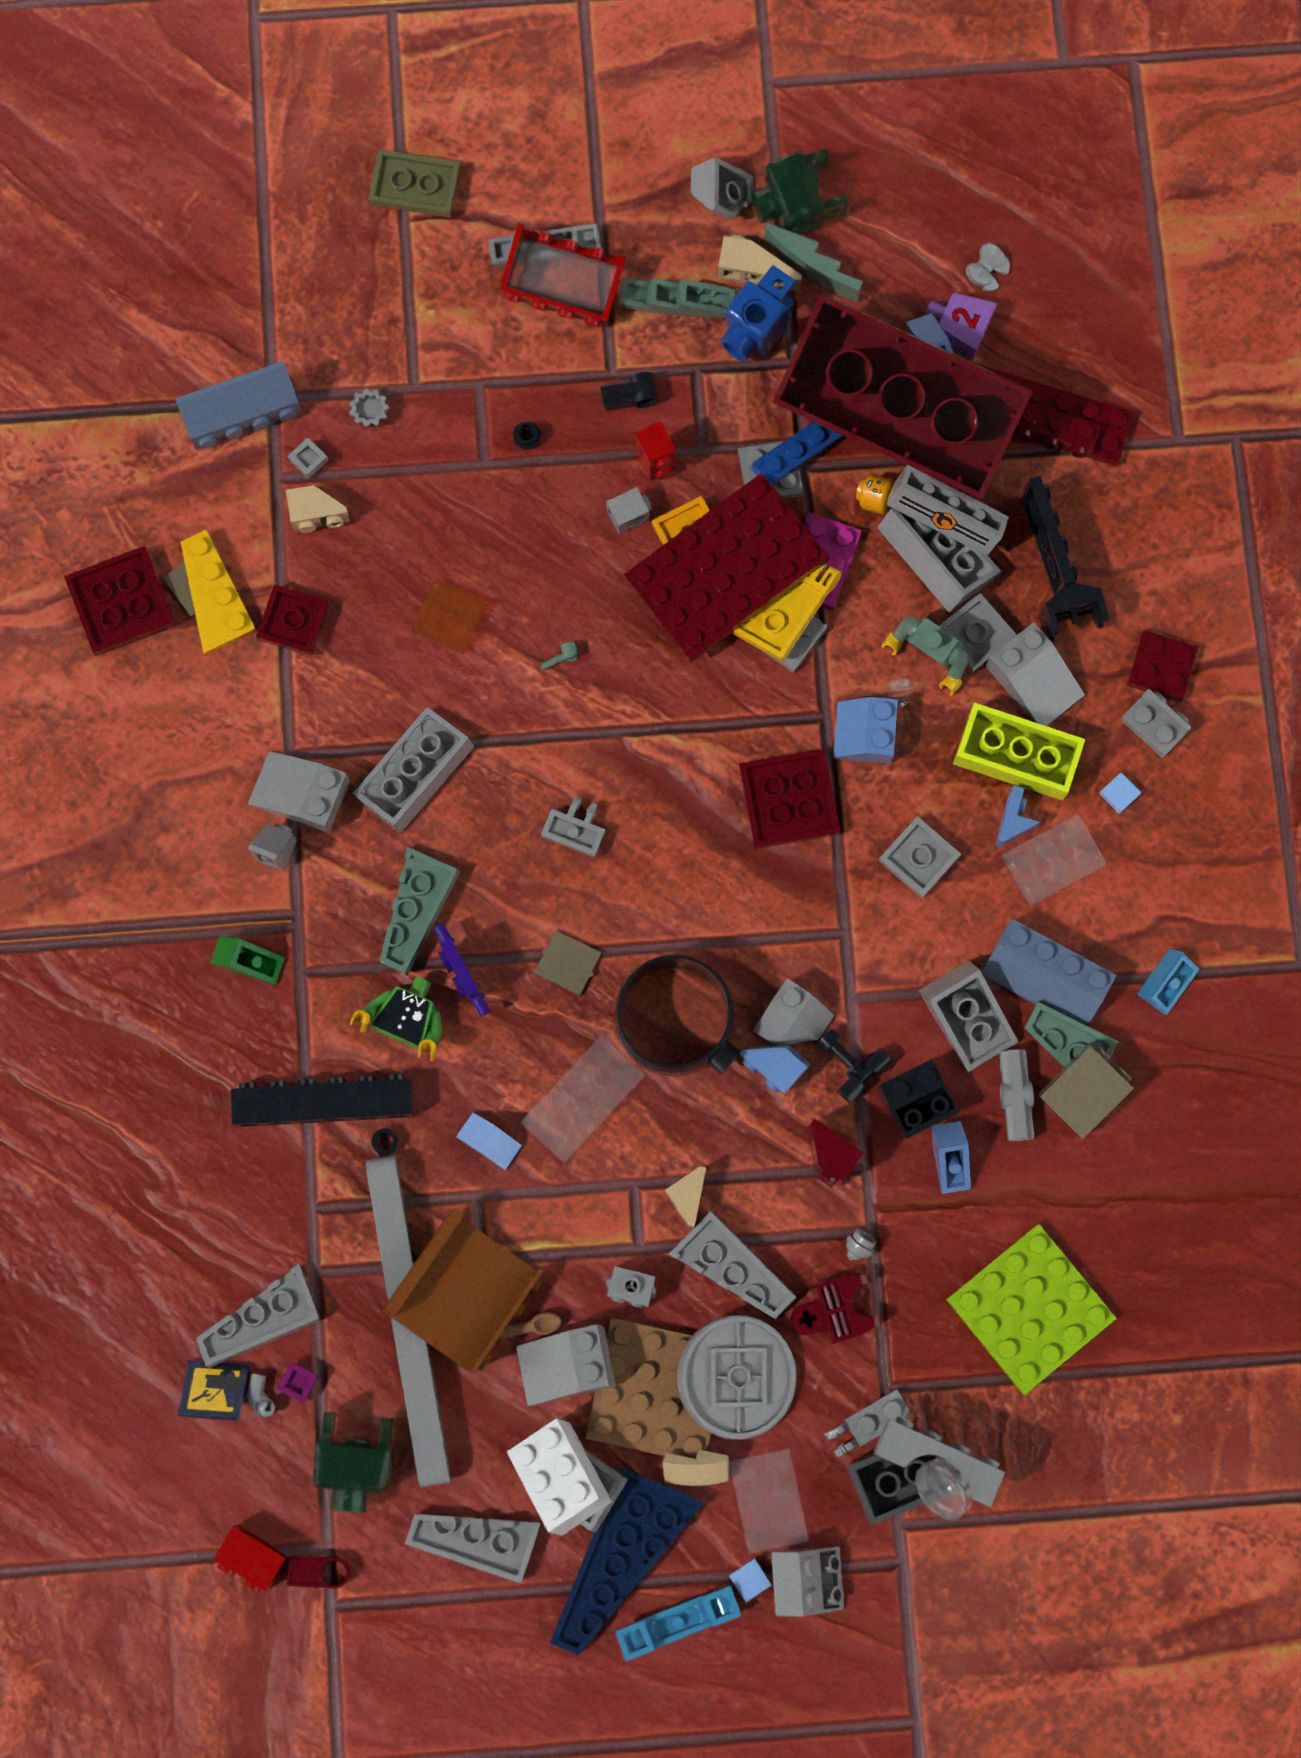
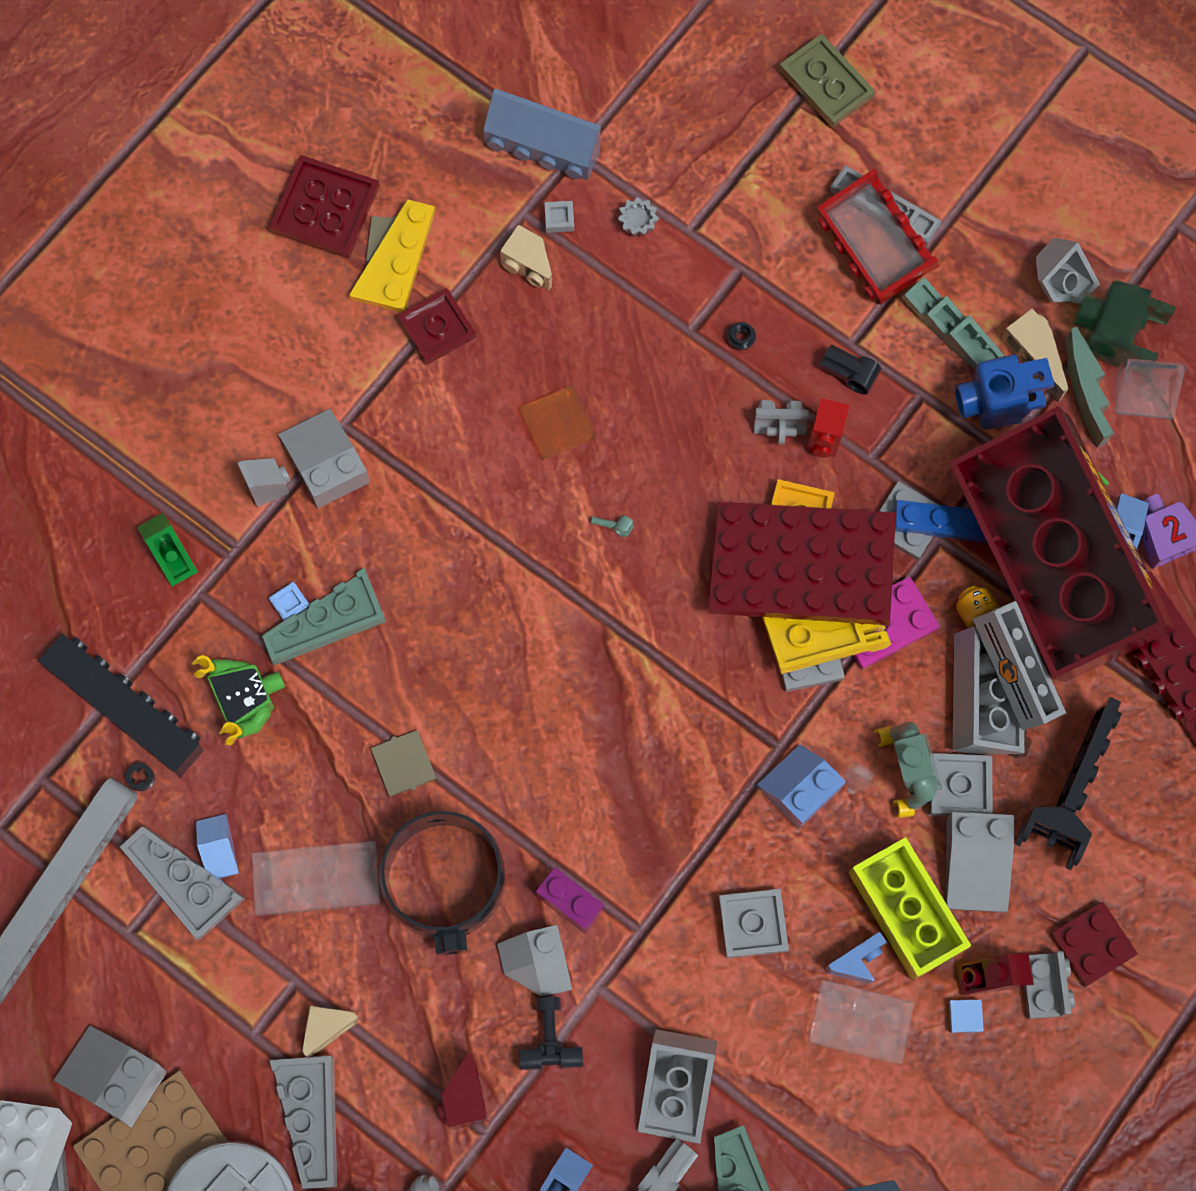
camera: 40 degrees right, 5 degrees down
light grey slope [352,707,475,833] -> none
dark orange panel [382,1208,543,1374] -> none
dark purple plate [434,923,491,1017] -> none
medium nougat piece [505,1312,562,1338] -> none
light grey hinge [541,796,606,858] -> none
light grey head [605,1266,657,1308] -> none
light grey brick [606,487,652,535] -> none
dark red plate [739,749,841,849] -> none
medium blue slope [740,1045,811,1094] -> none
black slope [876,1059,960,1139] -> none
sand blue slope [981,919,1117,1026] -> none
none -> light grey wing [120,826,246,940]
none -> light blue tile [269,581,309,621]
none -> magenta brick [536,867,605,934]
none -> light grey hips [754,400,809,445]
none -> dark red slope [956,954,1034,995]
none -> clear slope [1115,358,1186,419]

